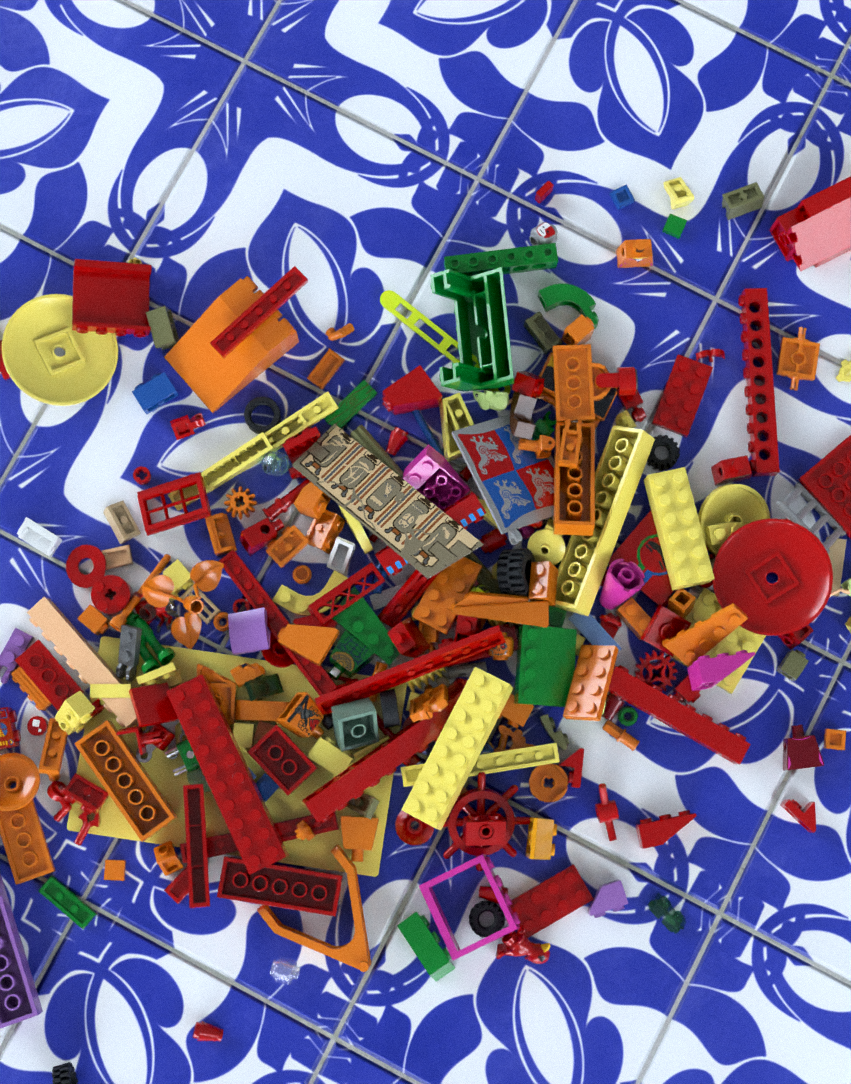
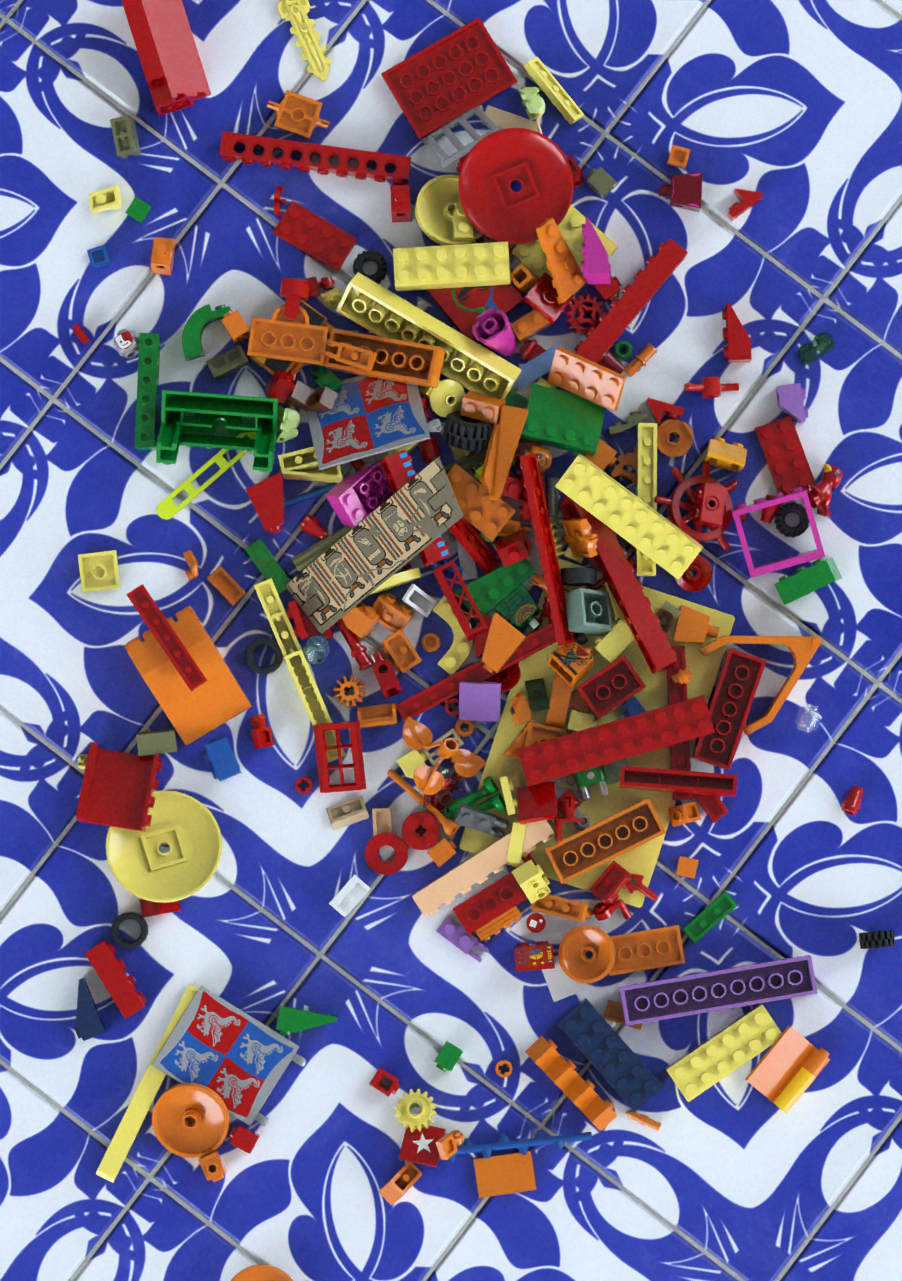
camera: 75 degrees left, 5 degrees up
orange piece [518,435,556,459] -> none
none -> light yellow plate [78,550,121,593]

